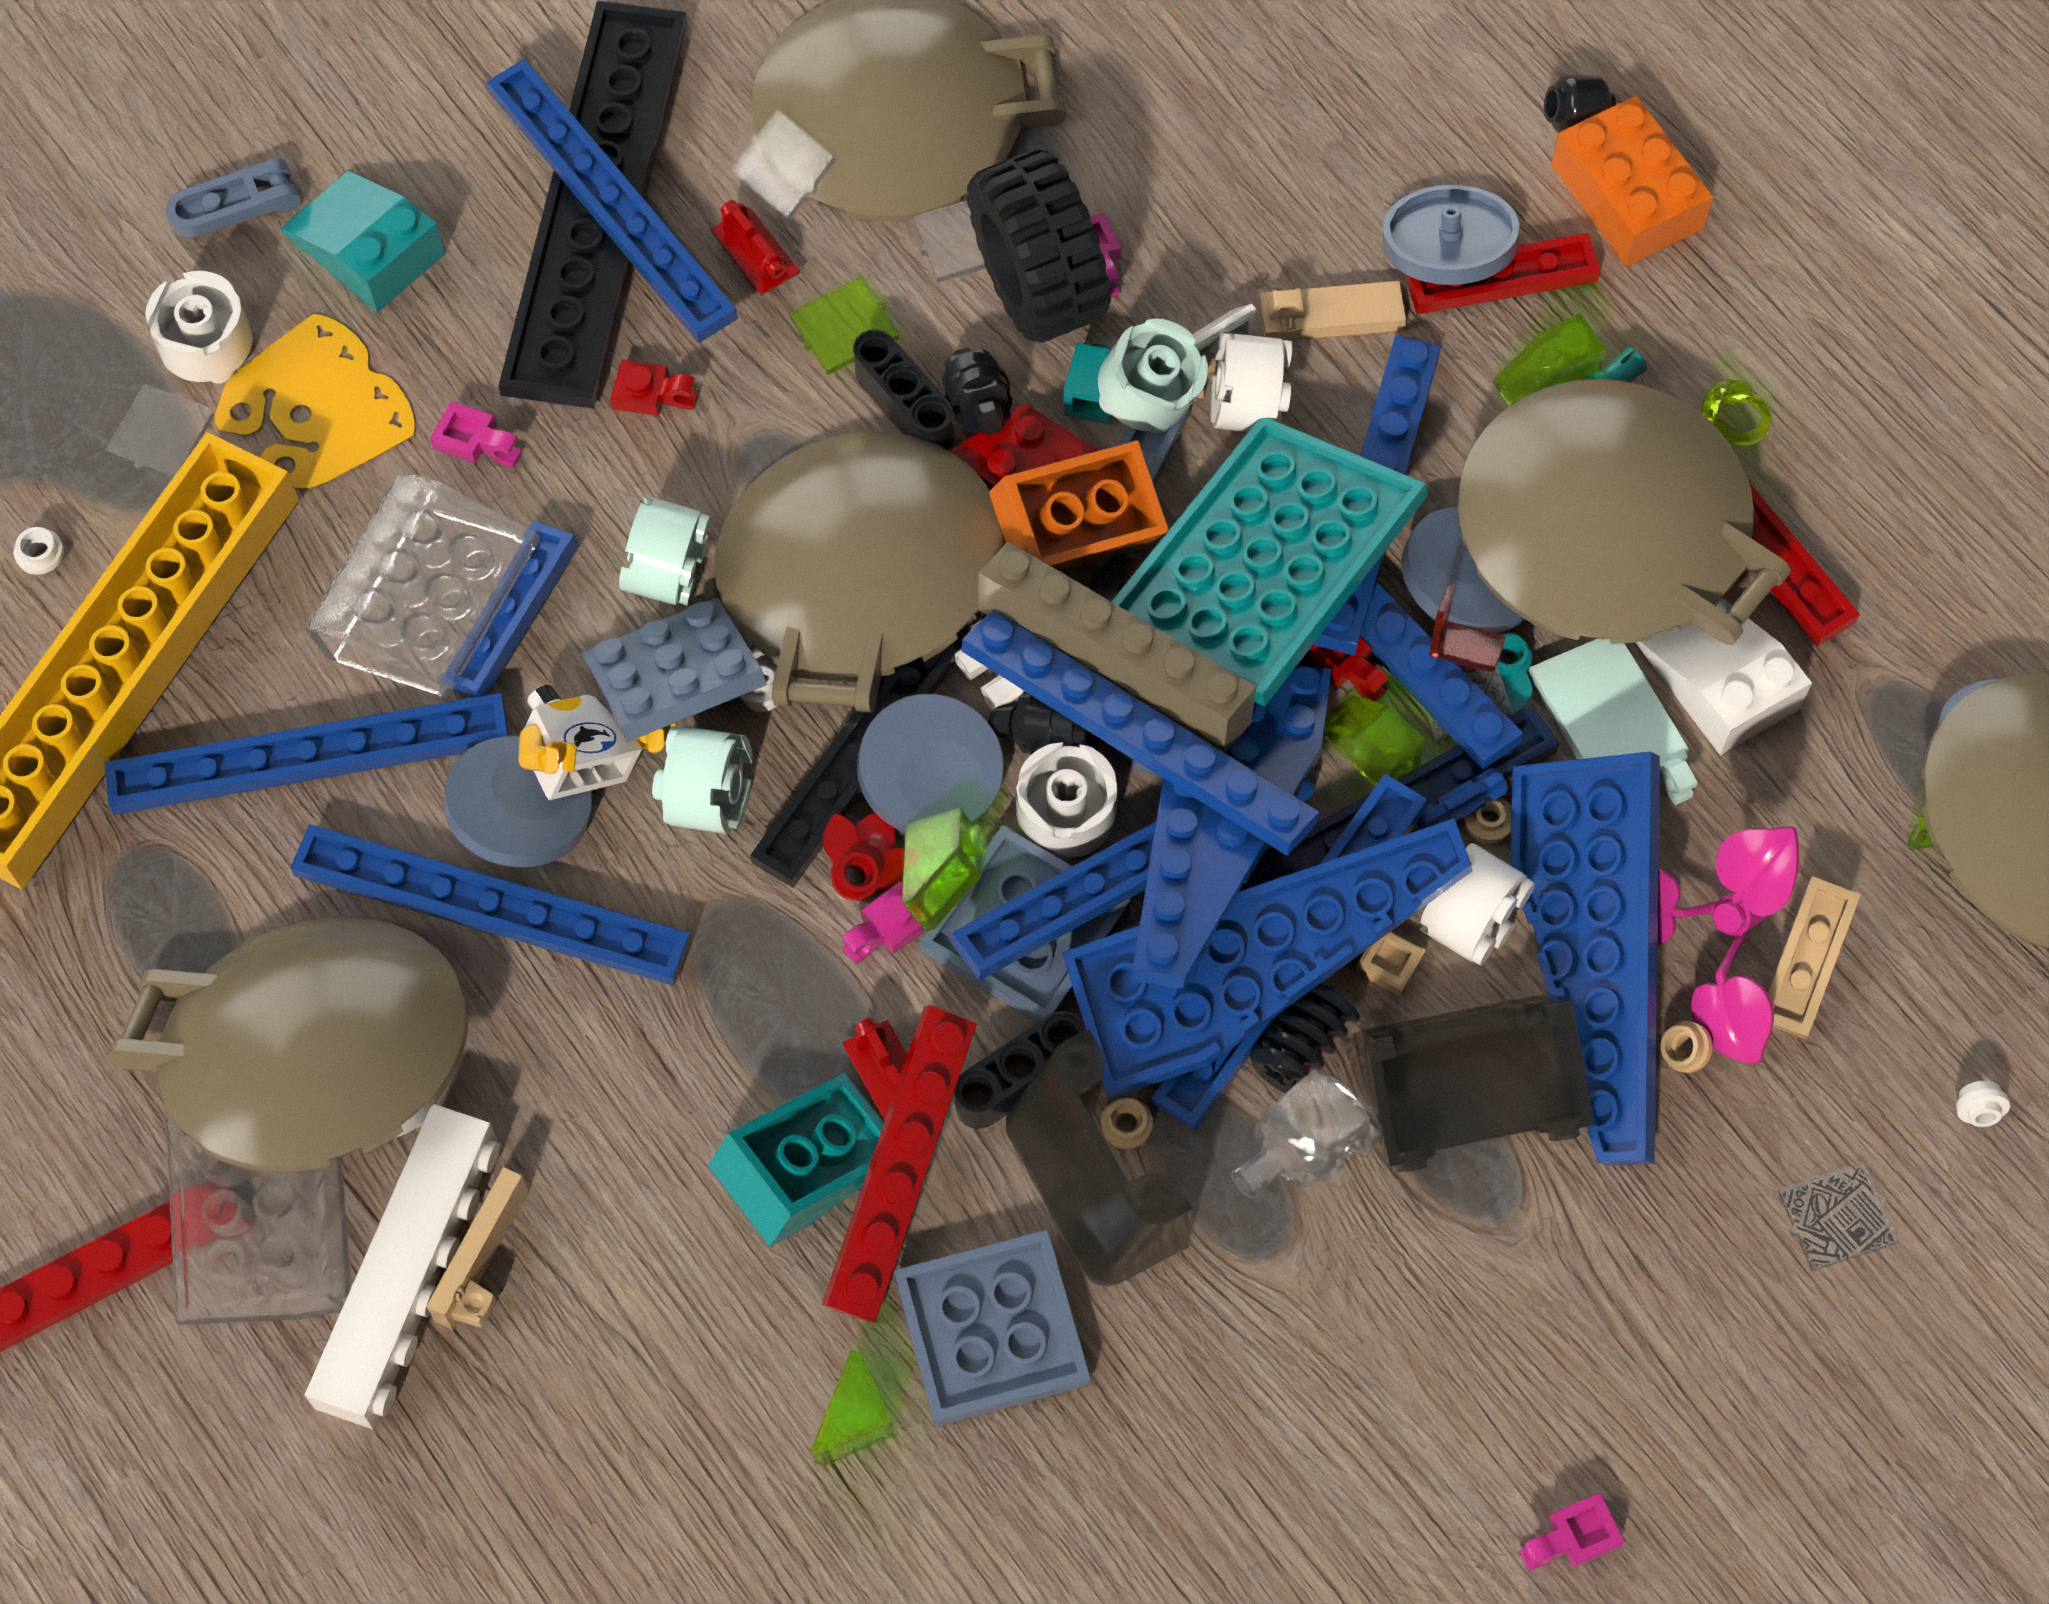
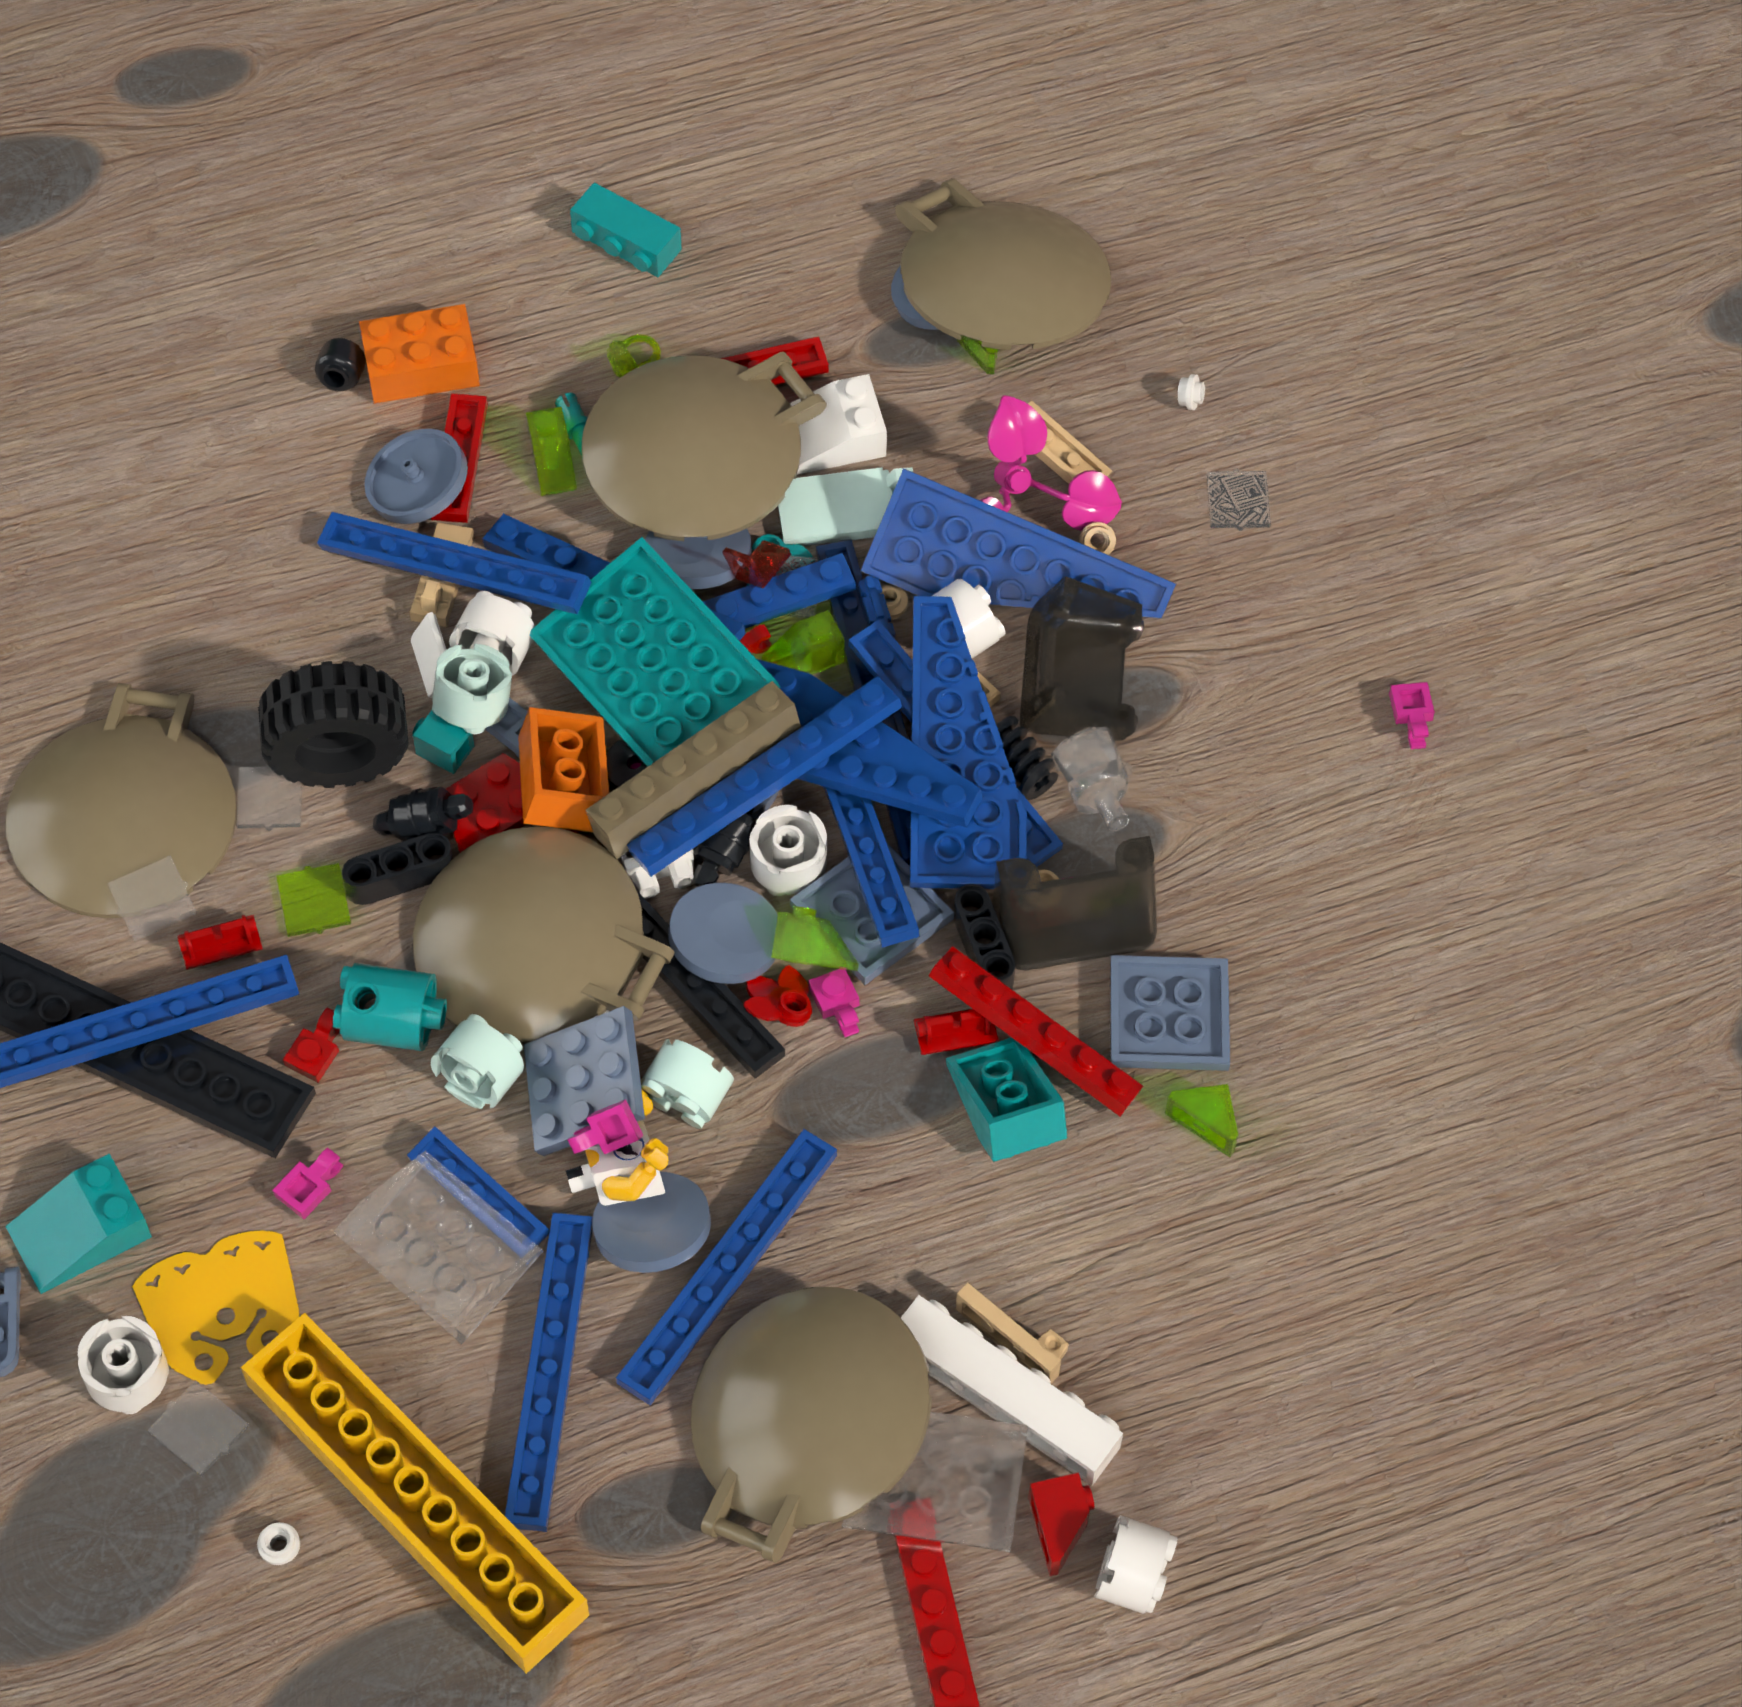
camera: 75 degrees left, 5 degrees down
none -> blue plate [317,512,592,614]
none -> teal cylinder [333,963,447,1051]
none -> dark pink plate [567,1099,643,1154]
none -> teal brick [570,182,682,277]
none -> red slope [1028,1472,1095,1576]
none -> white brick [1094,1515,1178,1614]

